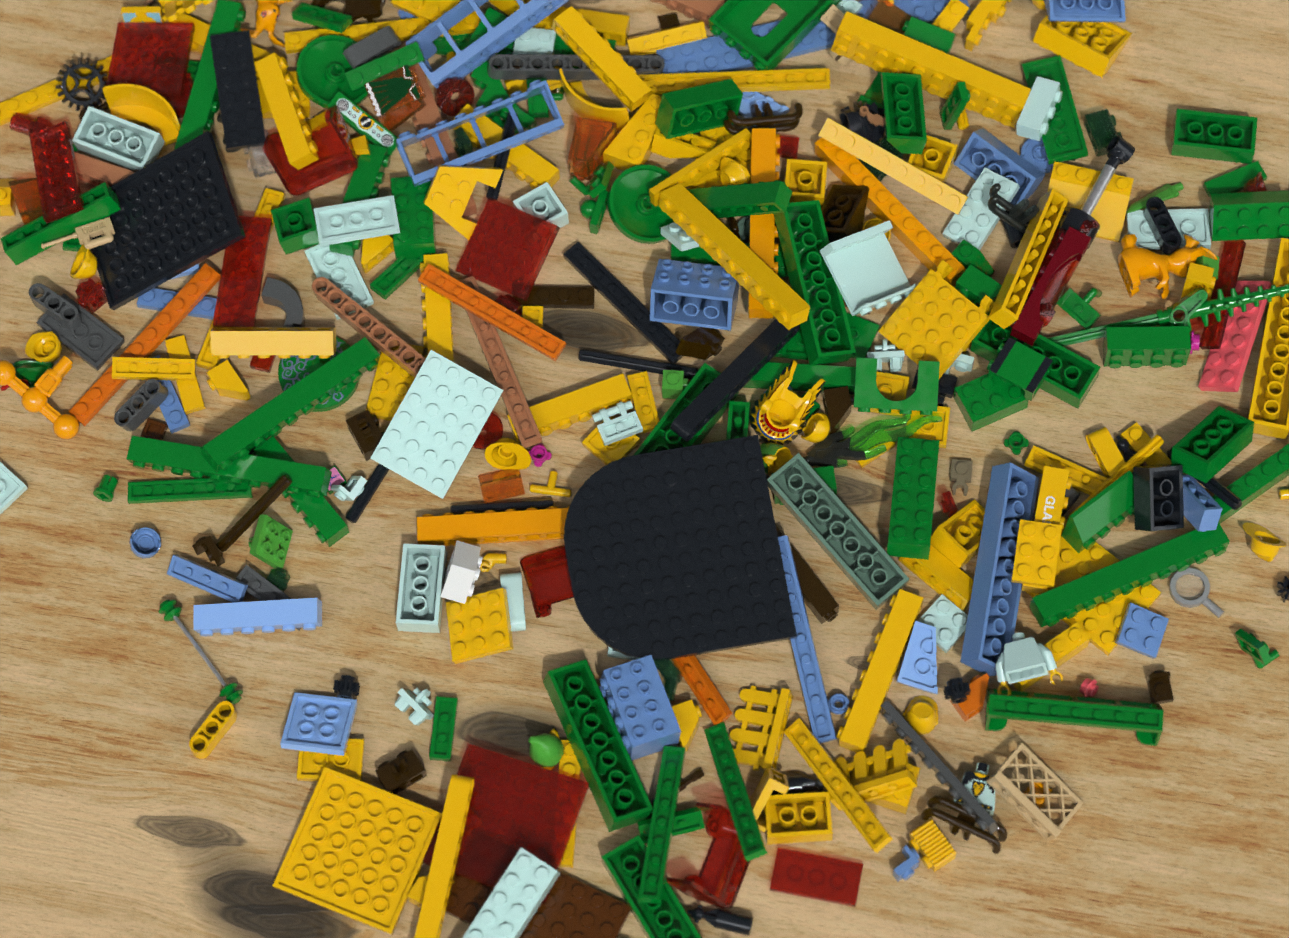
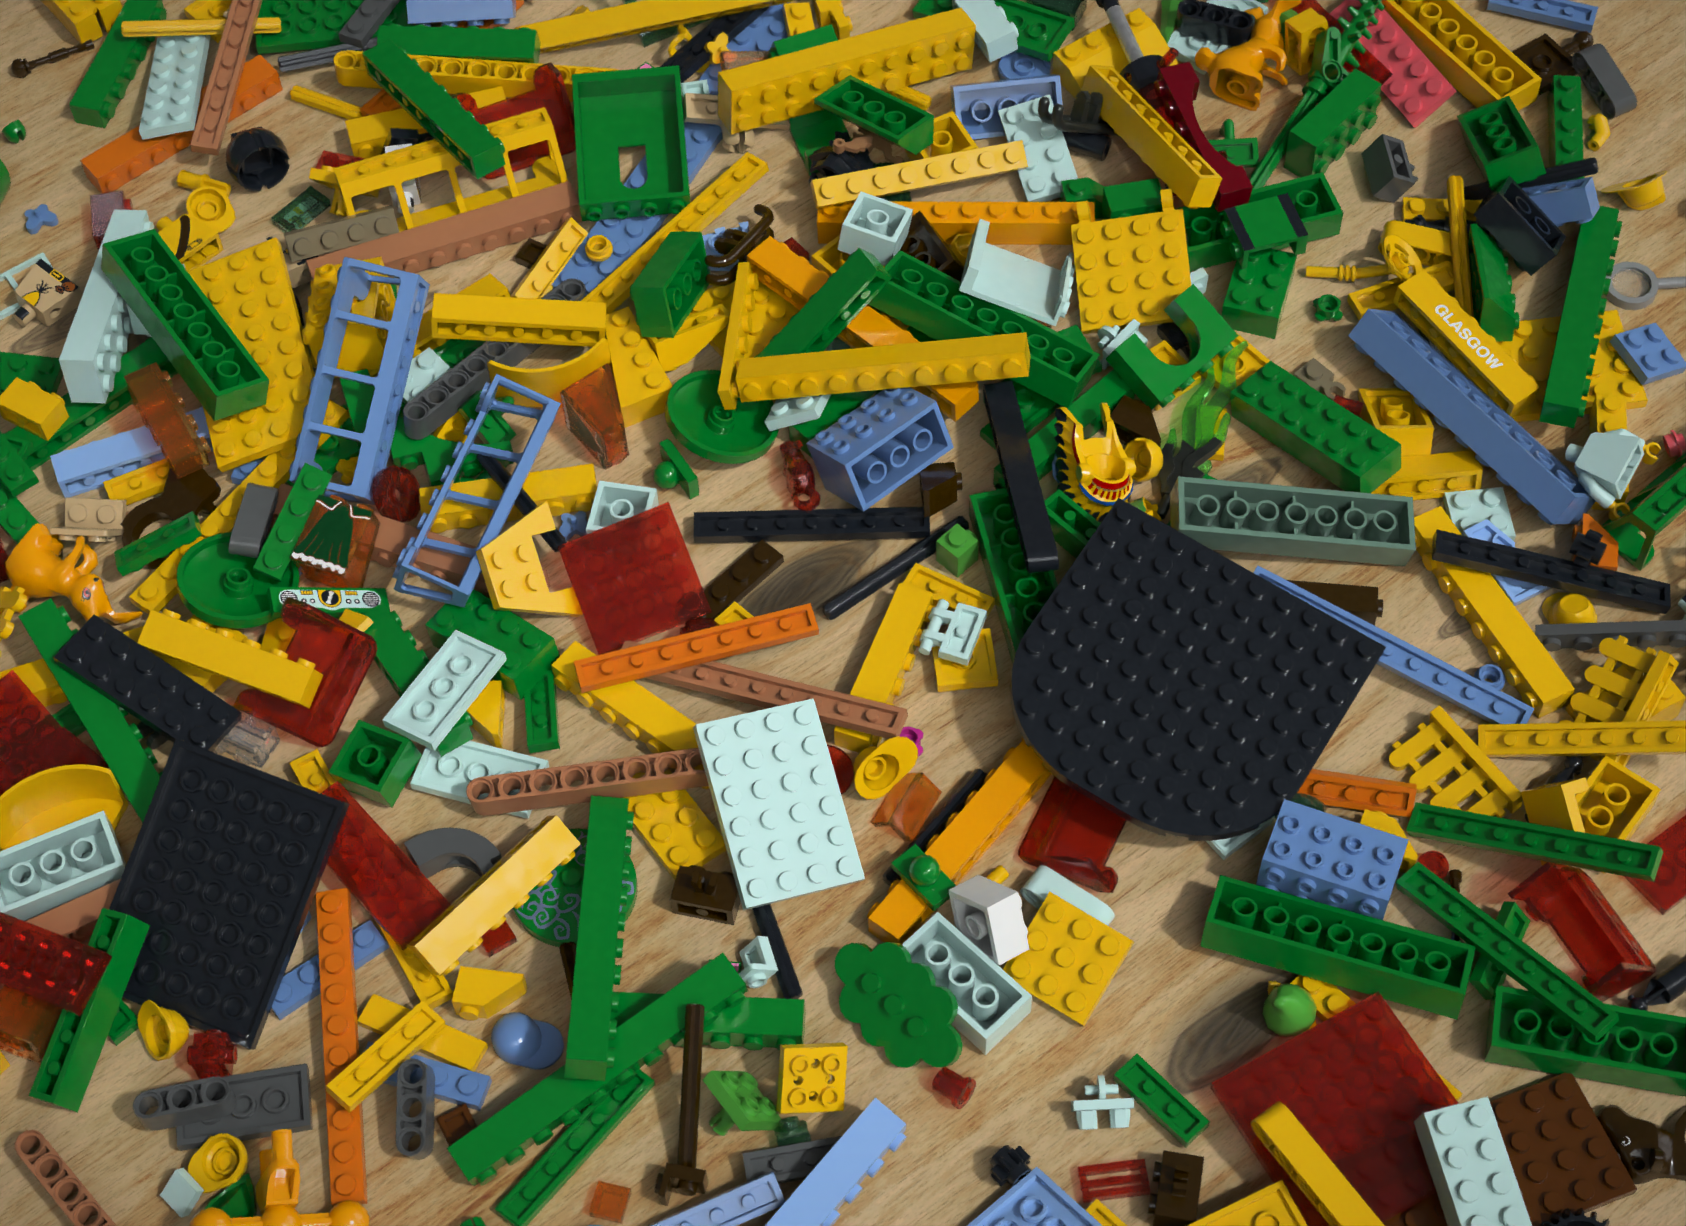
camera: 50 degrees left, 10 degrees down
tan piece [41,217,115,249] -> none
clear green plate [454,127,473,157] -> none
yellow piece [530,471,571,498] -> none
green plate [569,161,614,199] -> none
yellow hat [720,157,751,186] -> none
green plate [940,82,970,130] -> none
yellow plate [1011,519,1062,588] -> none
none -> light aqua tile [160,1168,204,1217]
none -> medium blue cap [491,1012,564,1070]
none -> medium blue piece [559,511,588,541]
none -> yellow plate [585,235,613,262]
none -> clear orange tile [589,1181,632,1224]
none -> yellow plate [776,1043,848,1114]
none -> clear red animal [780,440,821,511]
none -> green plate [835,942,963,1068]
none -> light aqua brick [837,191,913,266]
none -> green tile [891,844,956,911]
none -> clear red bush [932,1067,976,1109]
none -> clear red tile [1077,1158,1151,1203]
none -> yellow dish [1306,235,1423,282]
none -> dark grey brick [1361,134,1418,203]
none -> clear red plate [1417,851,1449,880]
none -> black plate [1432,530,1671,614]

